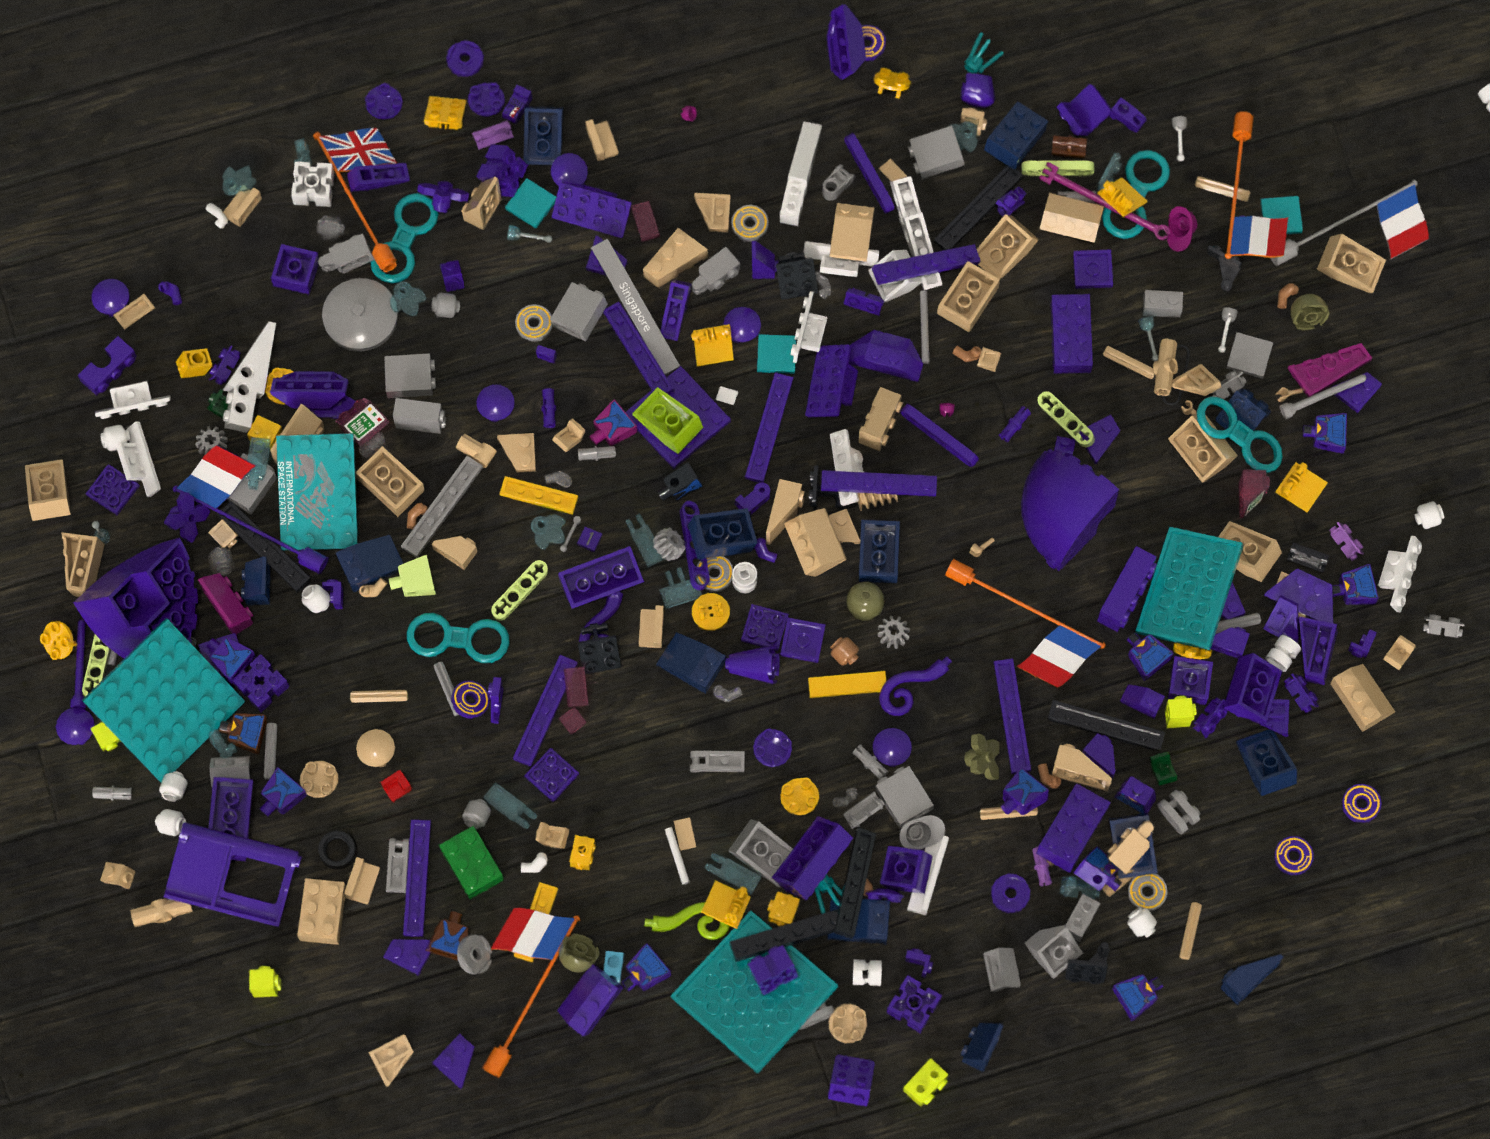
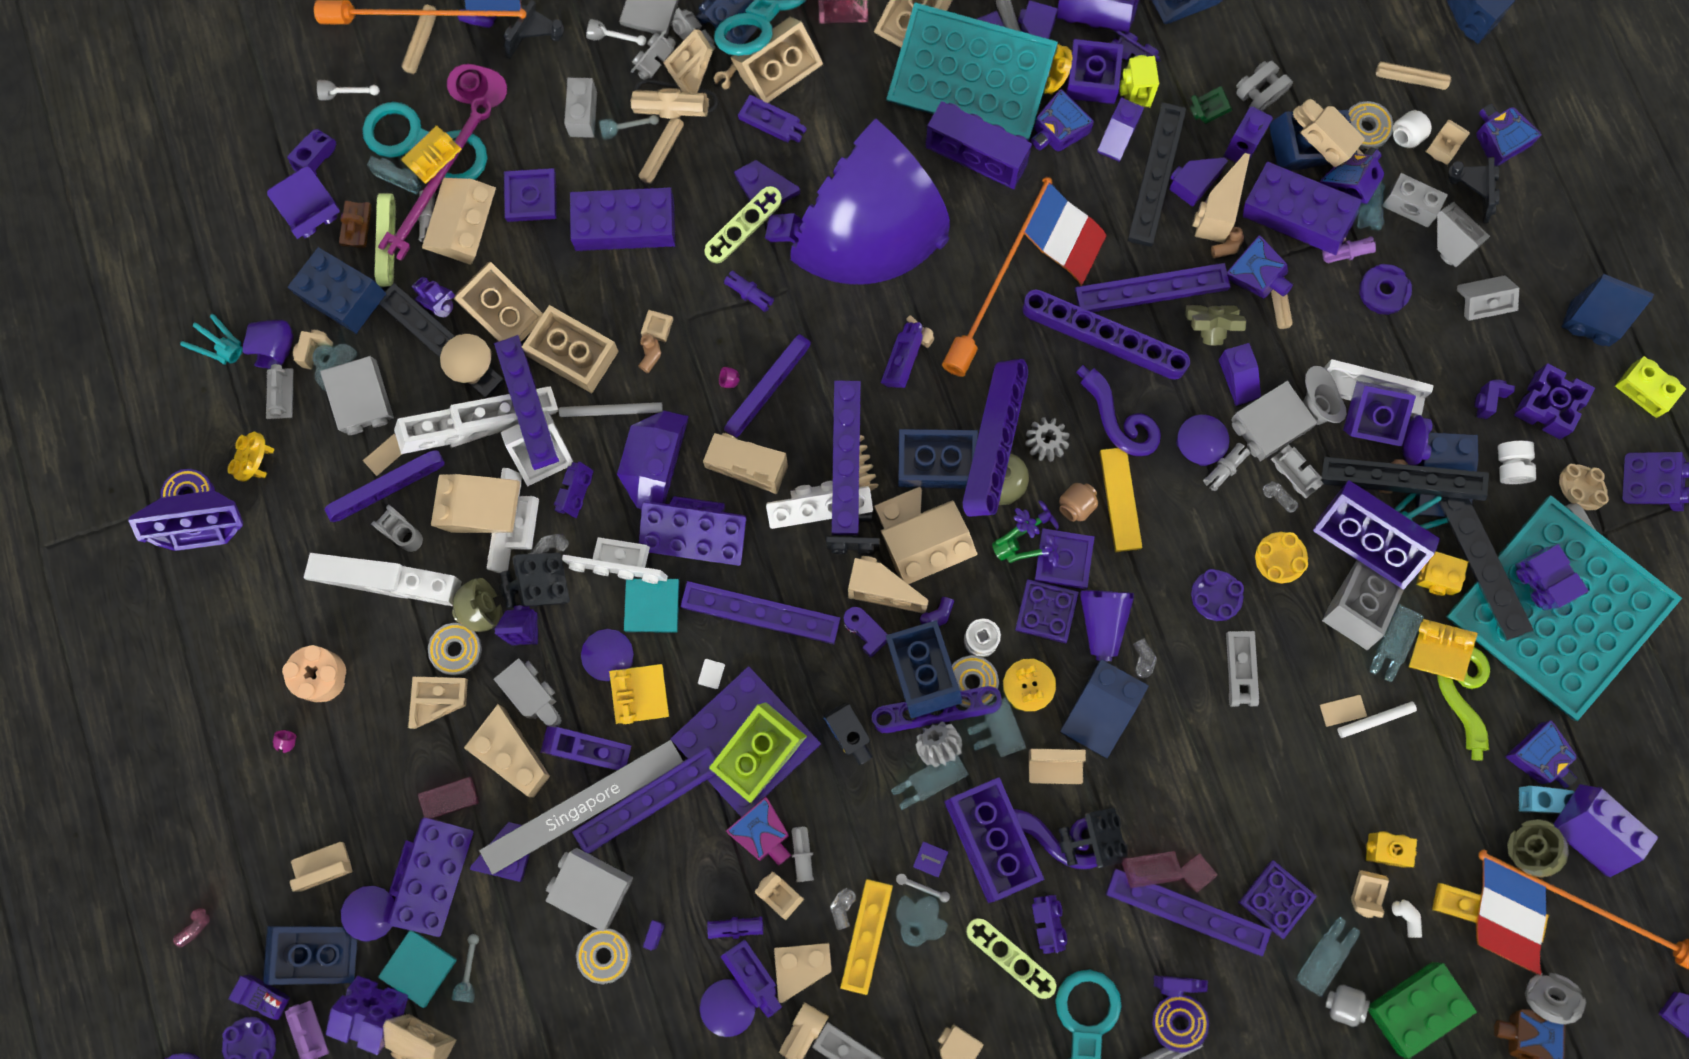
camera: 90 degrees left, 5 degrees up
none -> clear pink arm [173,908,210,947]
none -> light grey hinge [266,364,293,419]
none -> light nougat brick [282,645,346,702]
none -> tan dish [440,334,492,384]
none -> olive cylinder [452,578,503,632]
none -> light grey hinge [631,30,676,80]
none -> dark purple hinge [721,940,782,1018]
none -> dark purple hinge [738,95,807,142]
none -> dark purple hinge [881,322,923,388]
none -> dark purple beam [963,359,1028,517]
none -> plant [992,500,1060,567]
none -> dark purple beam [1023,290,1190,380]
none -> dark purple hinge [1032,895,1067,954]
none -> dark purple slope [1219,343,1261,406]
none -> tan bracket [1426,120,1469,165]

